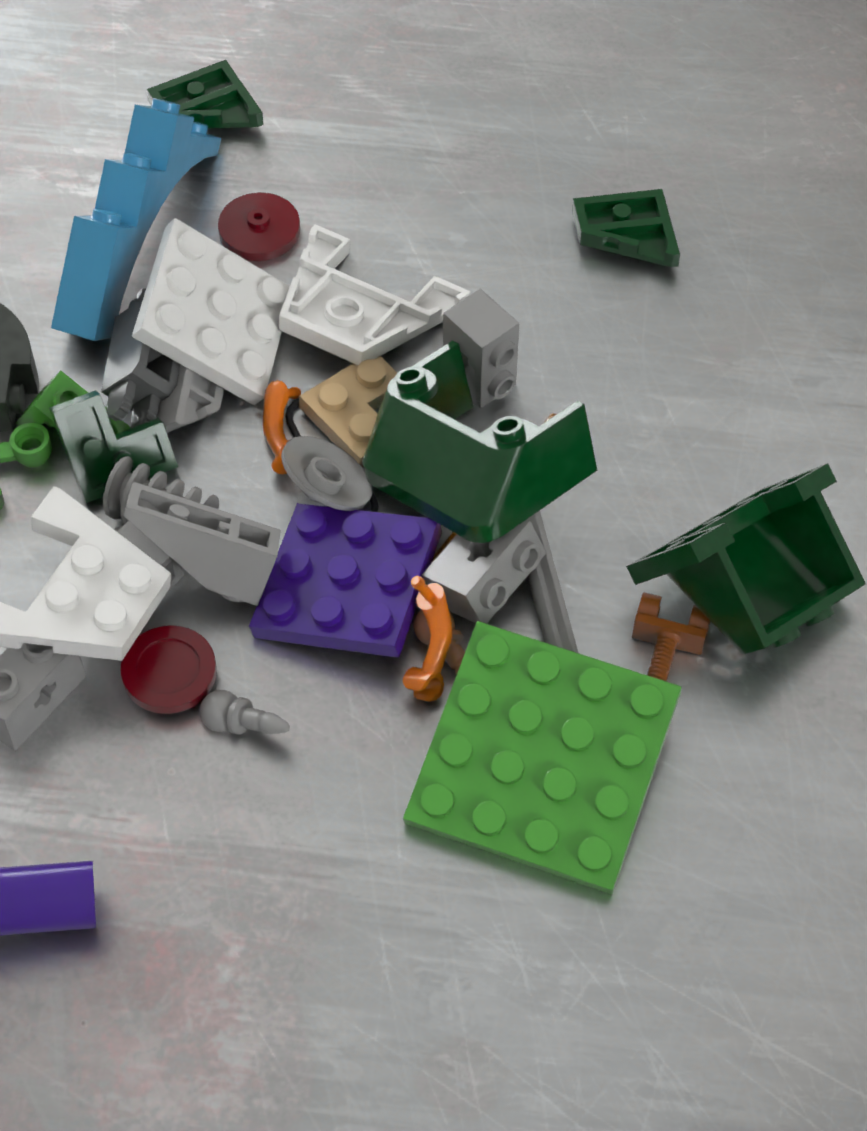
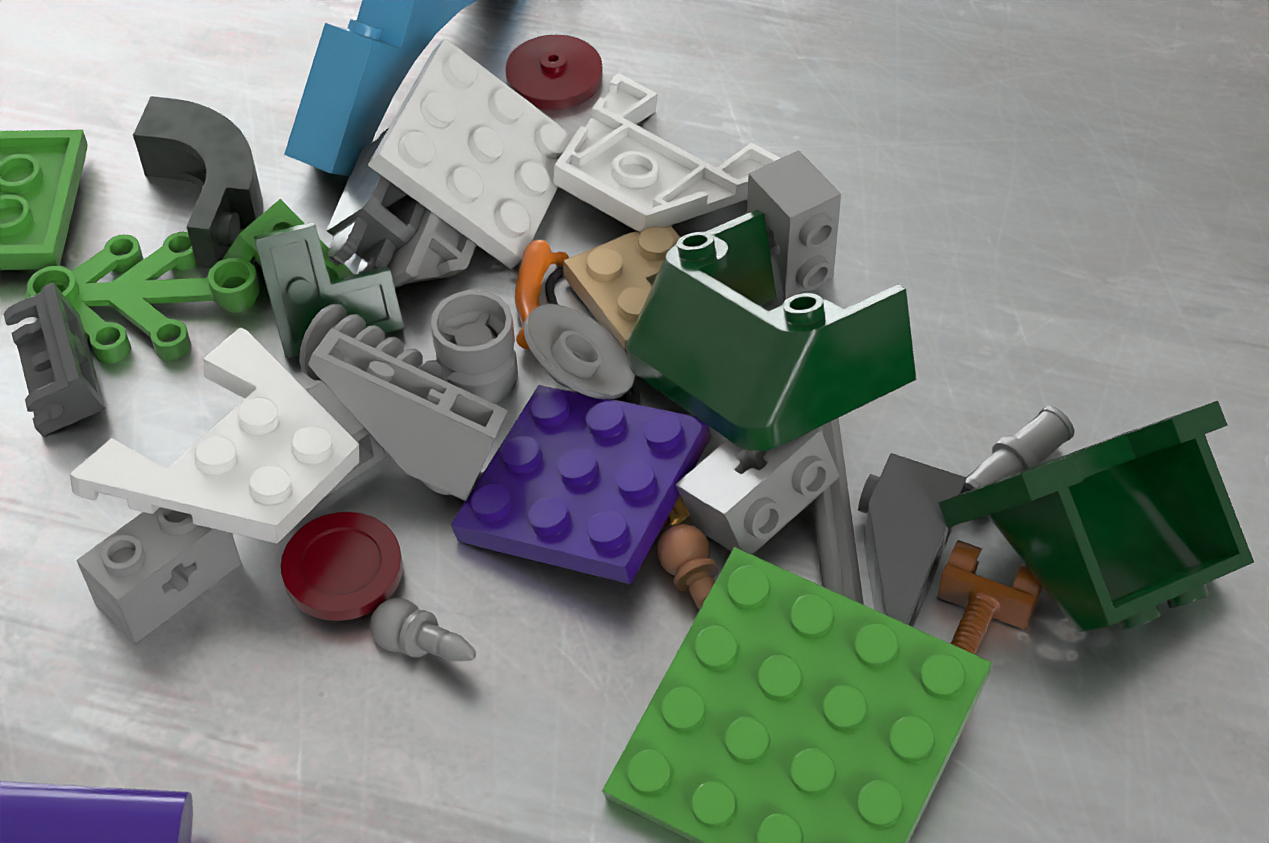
camera: 10 degrees right, 5 degrees down
orange piece [402,576,453,702] -> none
dark green wing [572,189,680,267] -> none
none -> light grey wheel [430,290,518,404]
none -> dark grey slope [858,453,967,627]
none -> light grey pin [964,406,1075,493]

